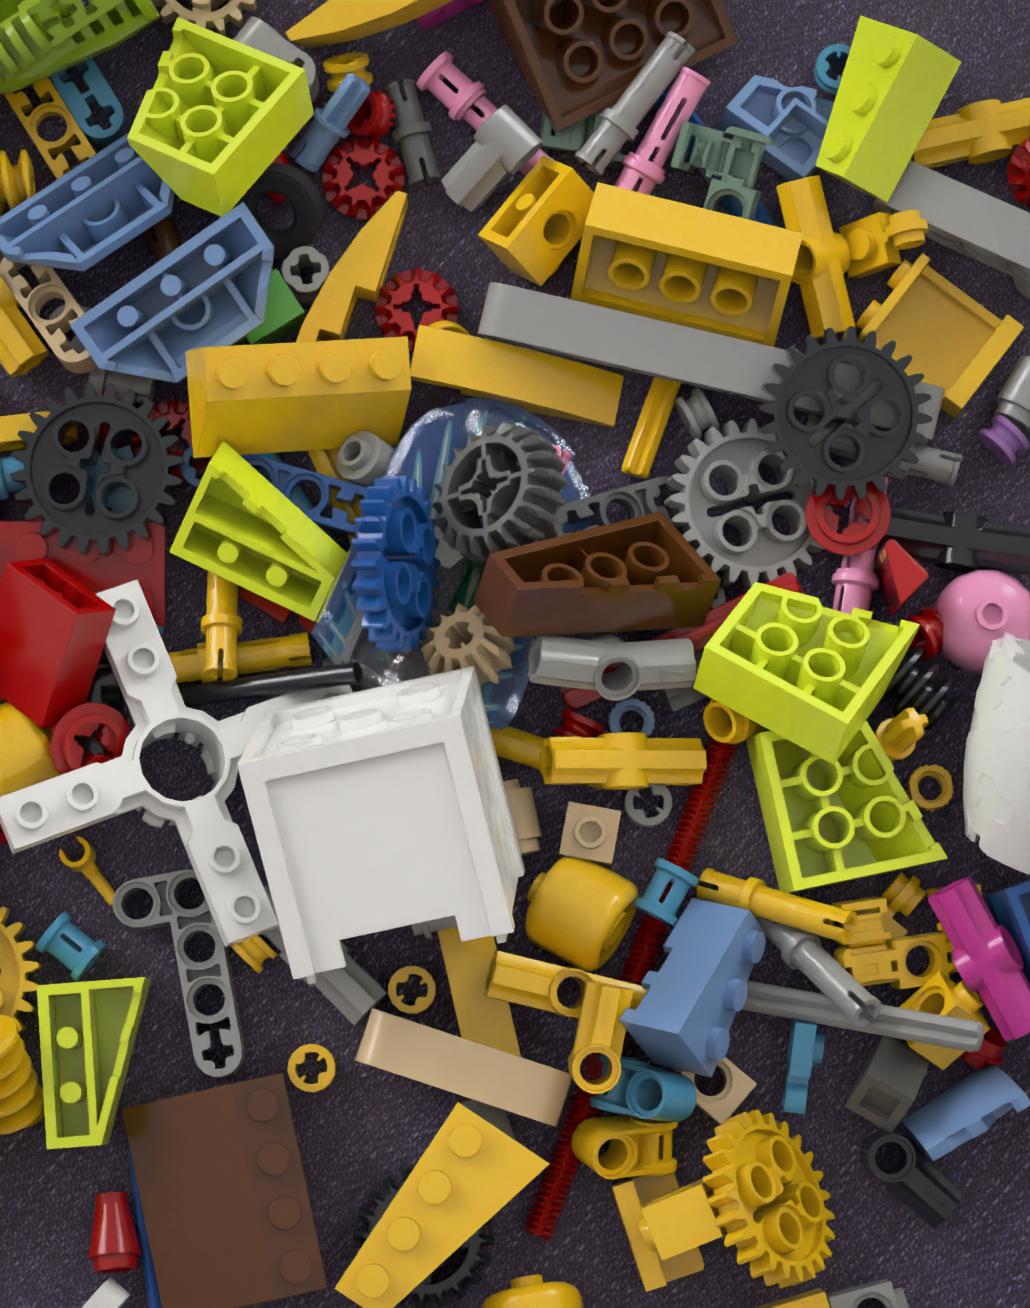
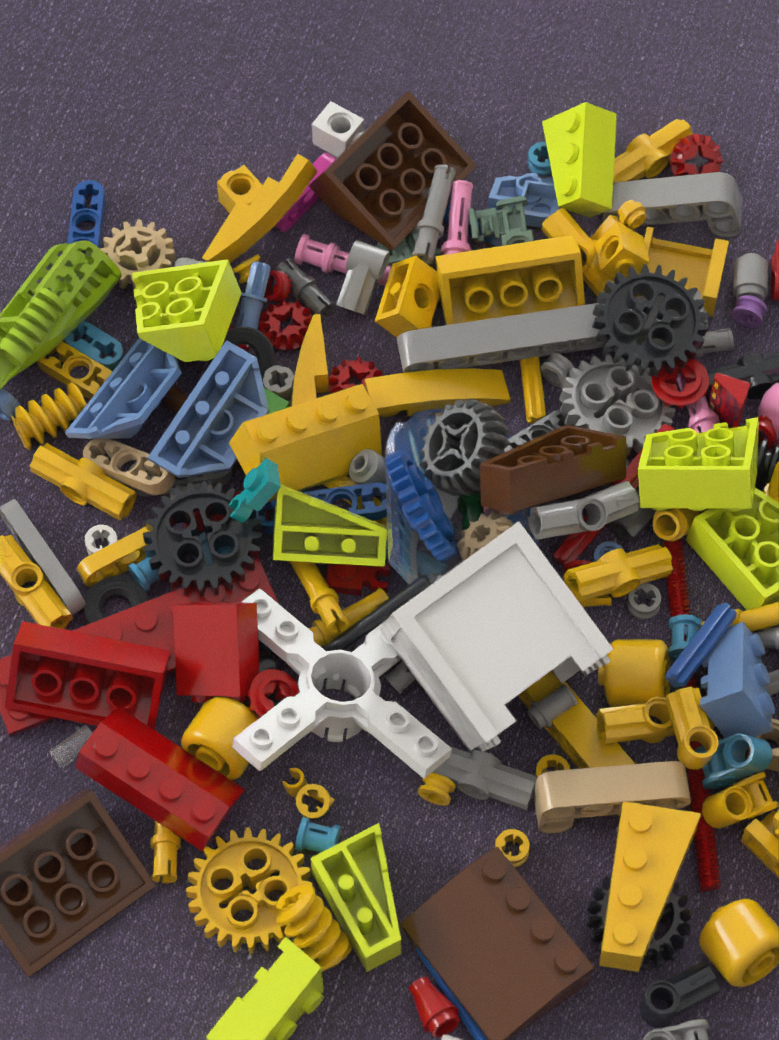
camera: 20 degrees left, 20 degrees down
light grey beam [113,870,246,1077] -> none
tan brick [558,801,621,868] -> none
none -> teal plate [229,458,281,523]
none -> yellow bush [296,784,331,819]
none -> yellow brick [594,221,650,278]
none -> blue axle [665,603,737,689]

